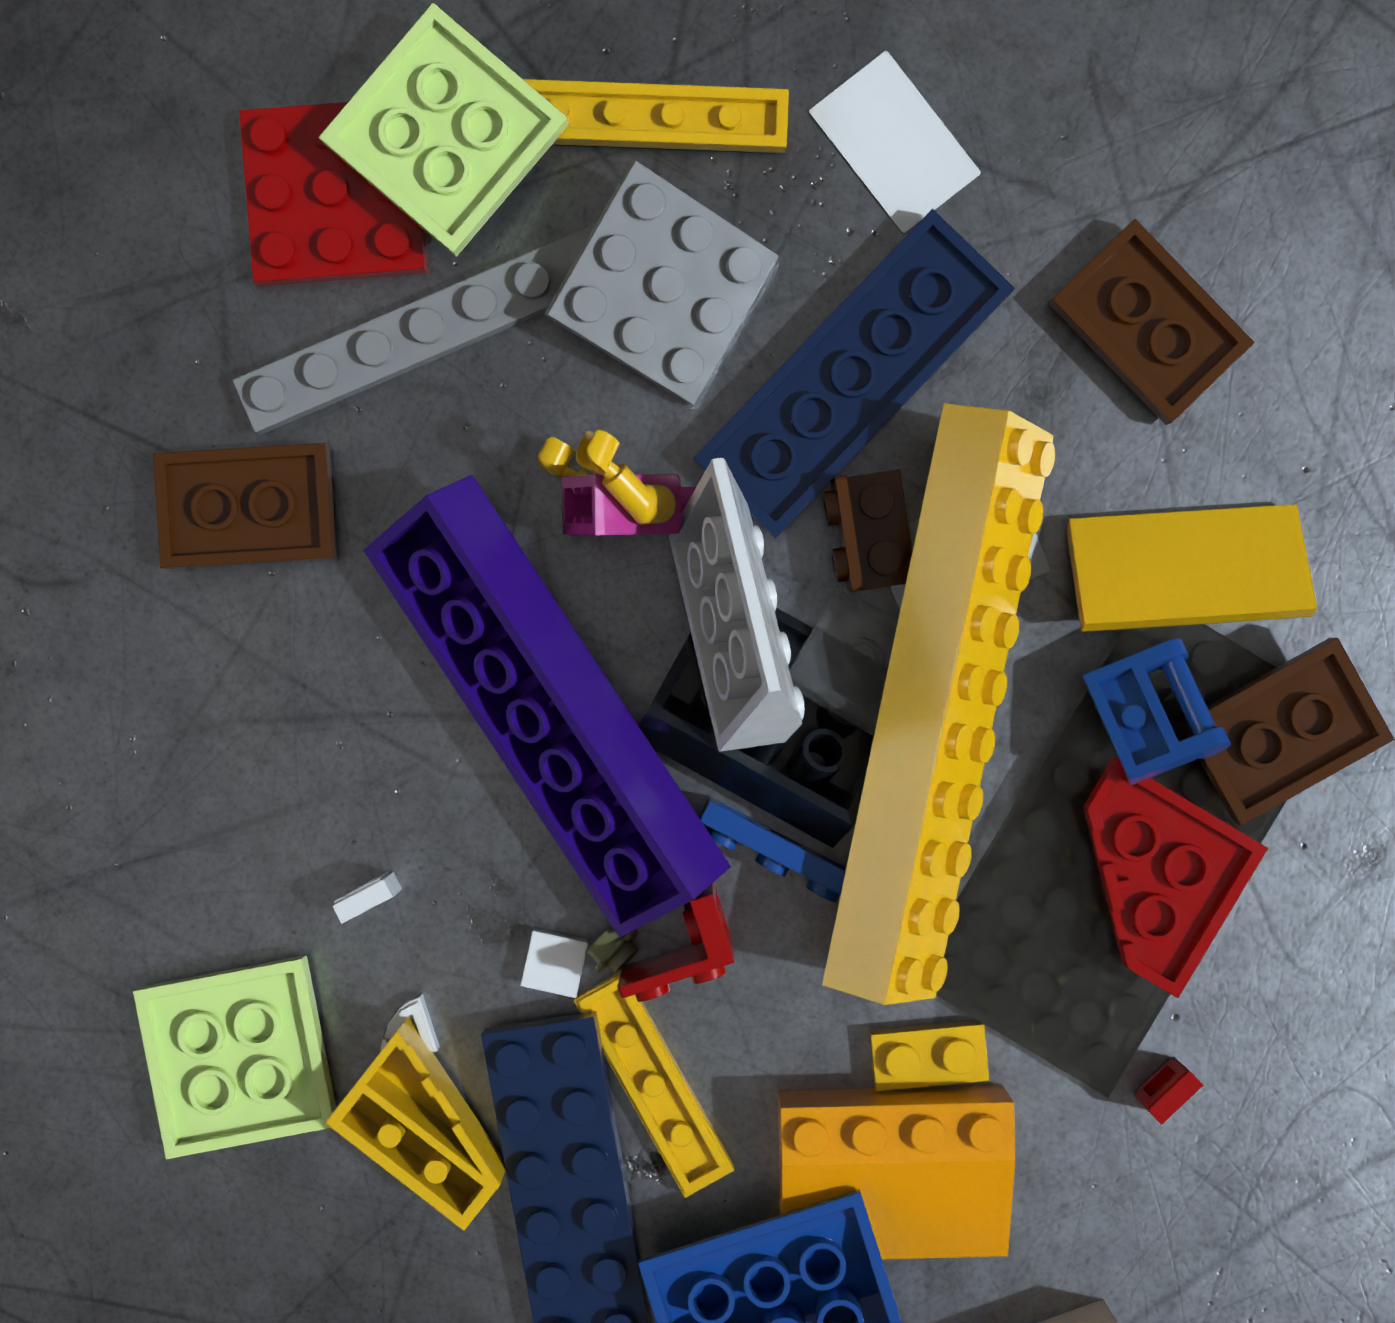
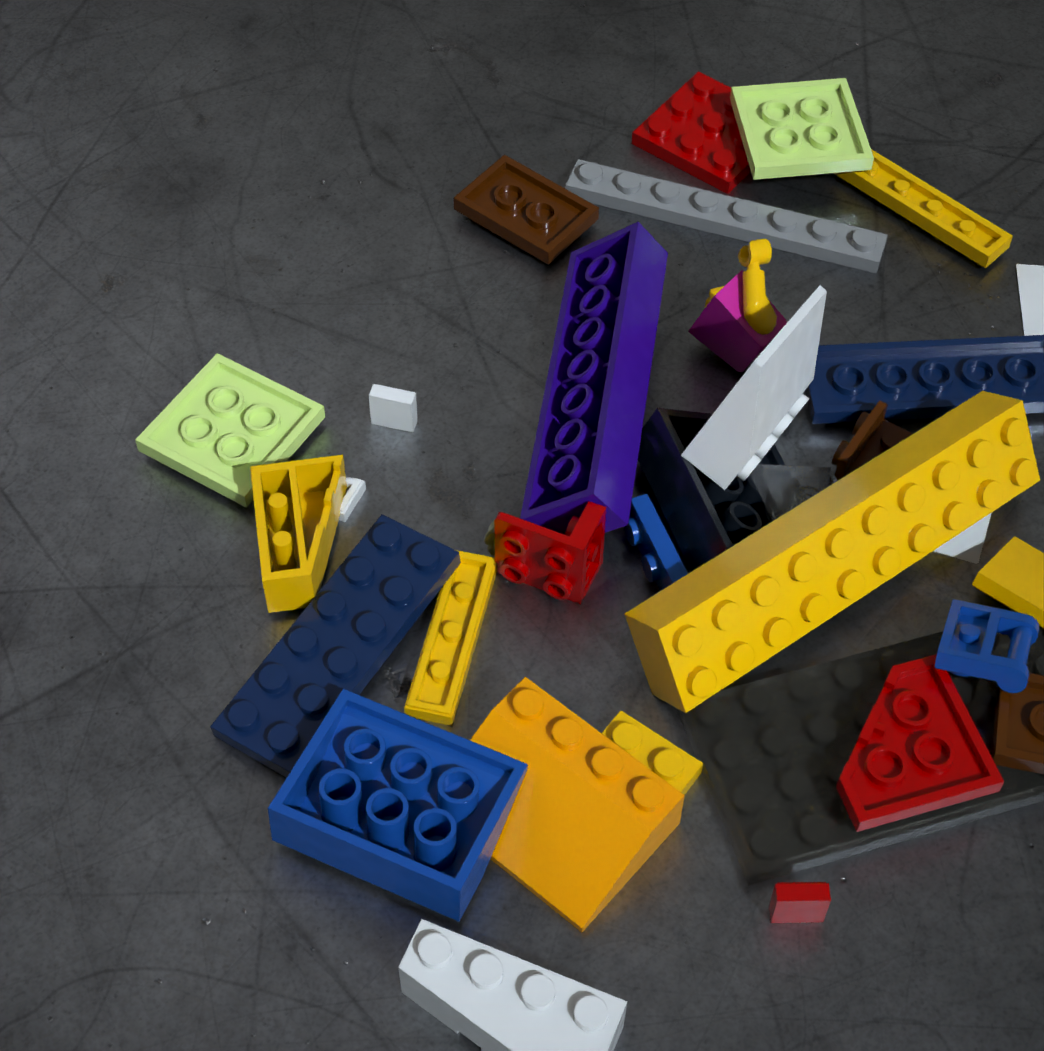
camera: 50 degrees right, 35 degrees down
white tile [520,927,589,998] -> none
light grey plate [544,161,779,405] -> none

